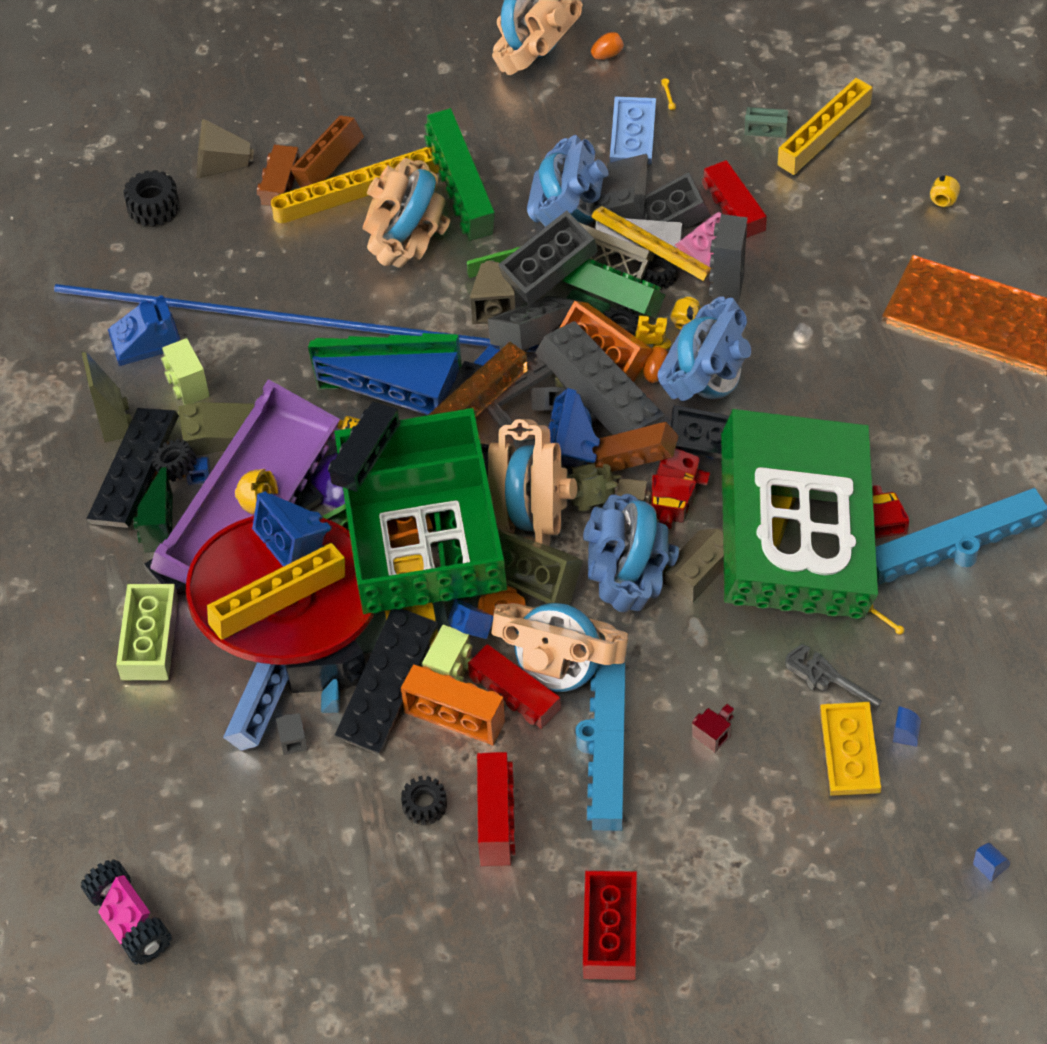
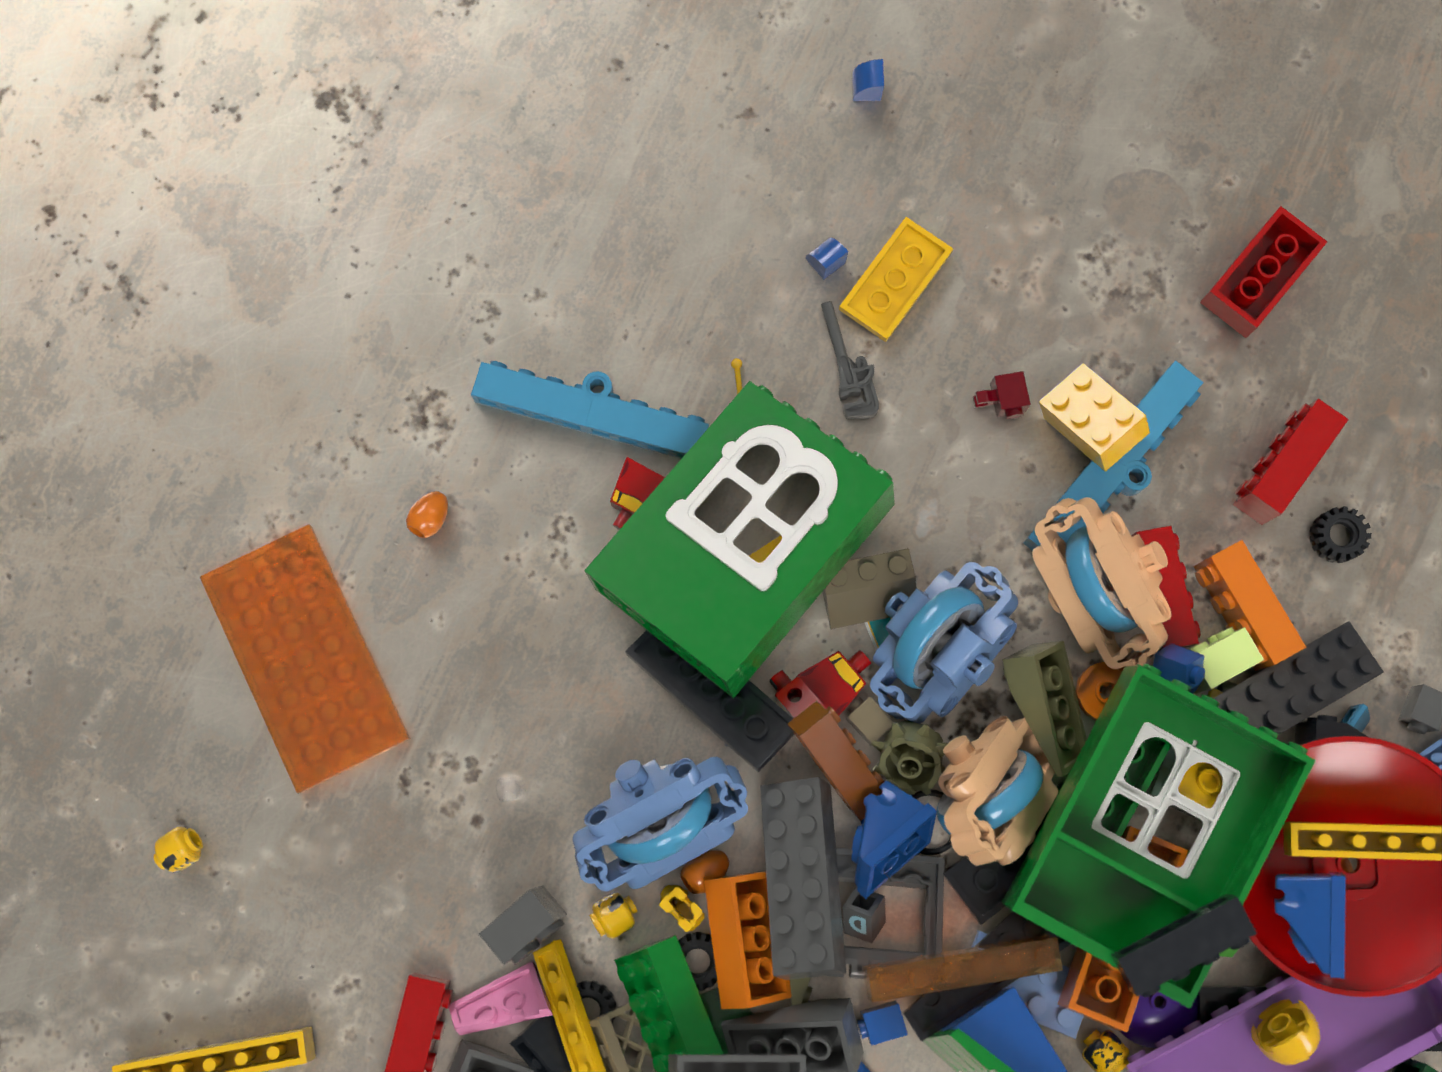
camera: 145 degrees left, 25 degrees up
none -> orange animal [406,491,448,538]
none -> yellow brick [1039,363,1150,472]

